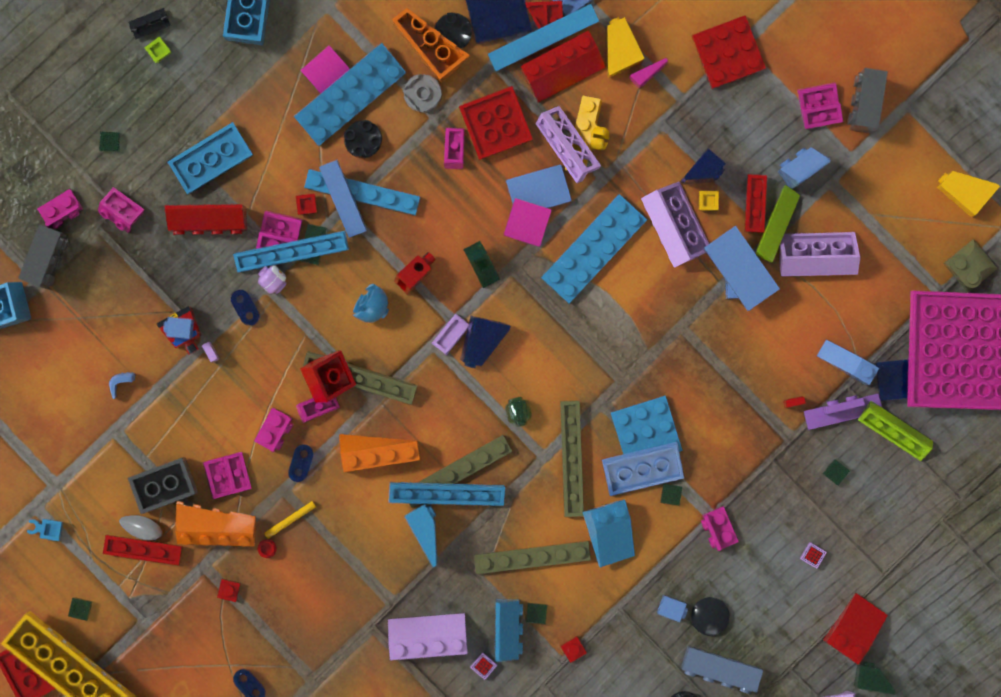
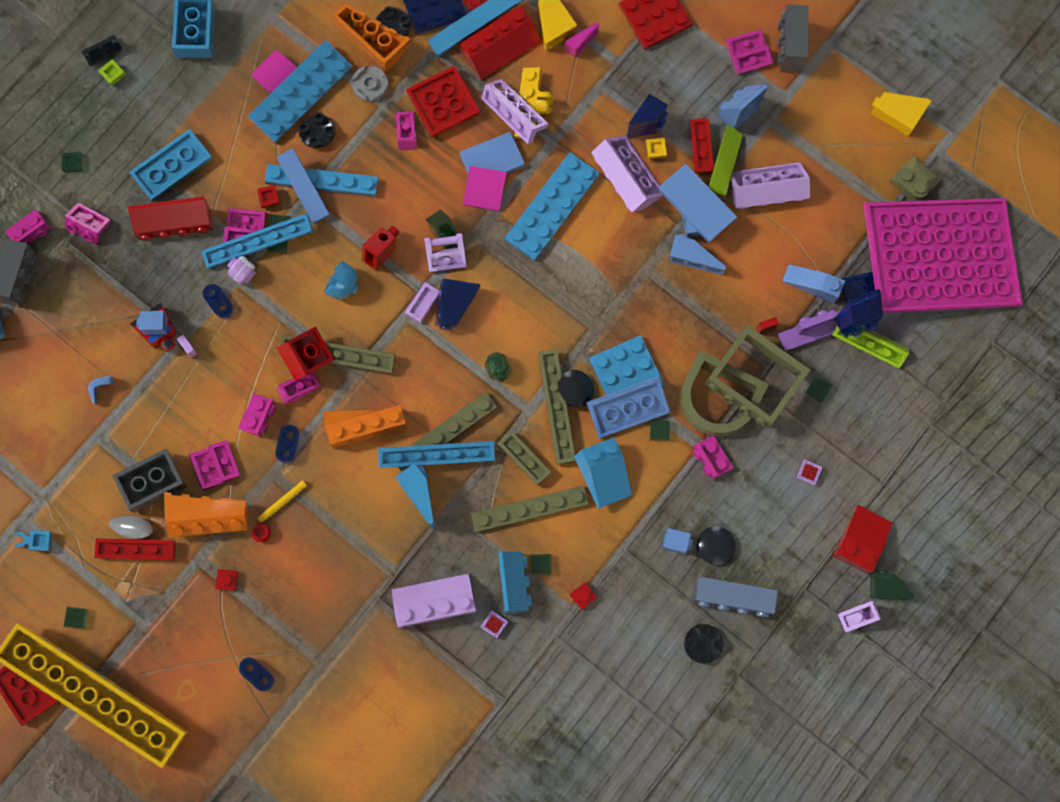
camera: 10 degrees left, 10 degrees down
none -> lavender plate [424,233,467,272]
none -> olive plate [497,430,551,486]
none -> black dish [558,370,594,407]
none -> medium blue slope [668,234,726,275]
none -> olive window [680,350,769,436]
none -> olive window [705,325,810,428]
none -> clear blue slope [833,289,883,338]

